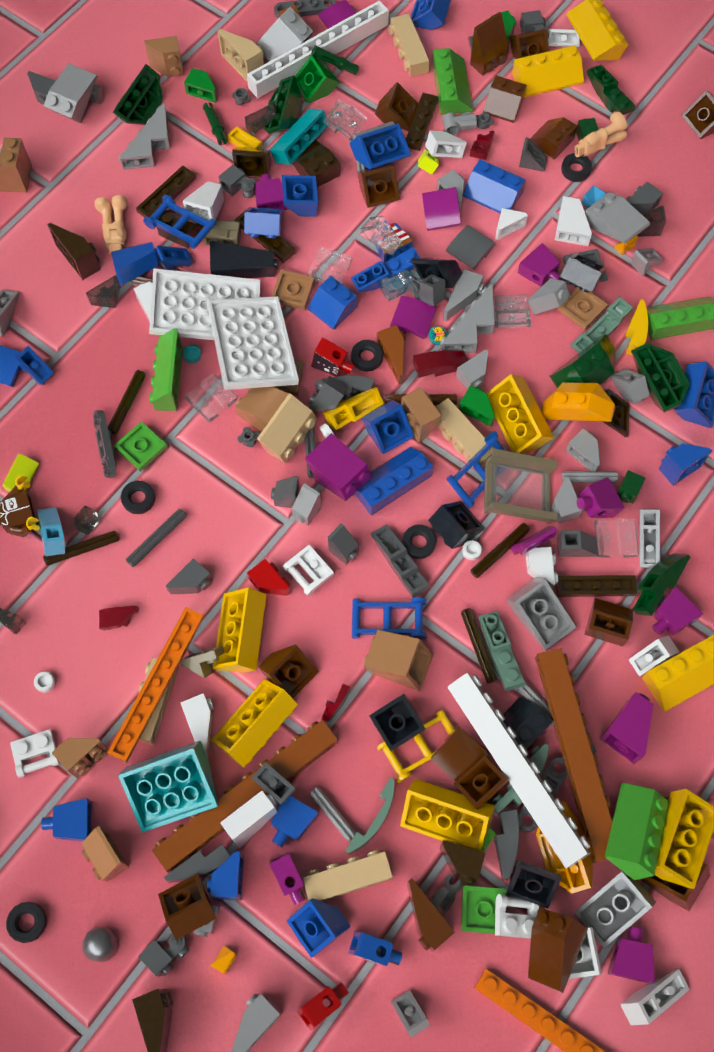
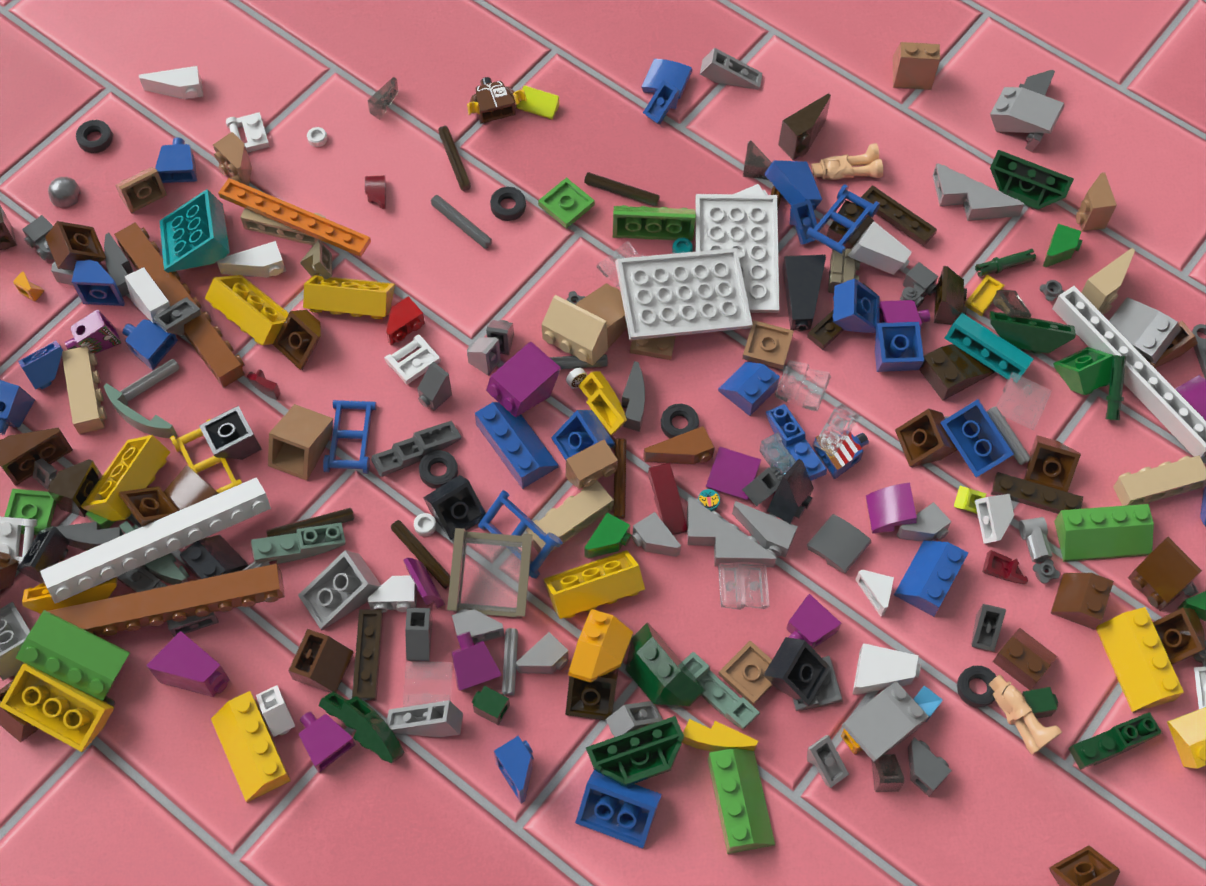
camera: 90 degrees right, 5 degrees down
medium azure slope [37,507,65,556] -> none
clear smoke slope [73,505,100,535] -> none
dark grey plate [93,410,116,478] -> none
dark grey slope [166,558,212,594] -> none
dark grey slope [308,375,348,412] -> none
red torso [311,337,355,377] -> none
light grey slope [527,278,571,314] -> none

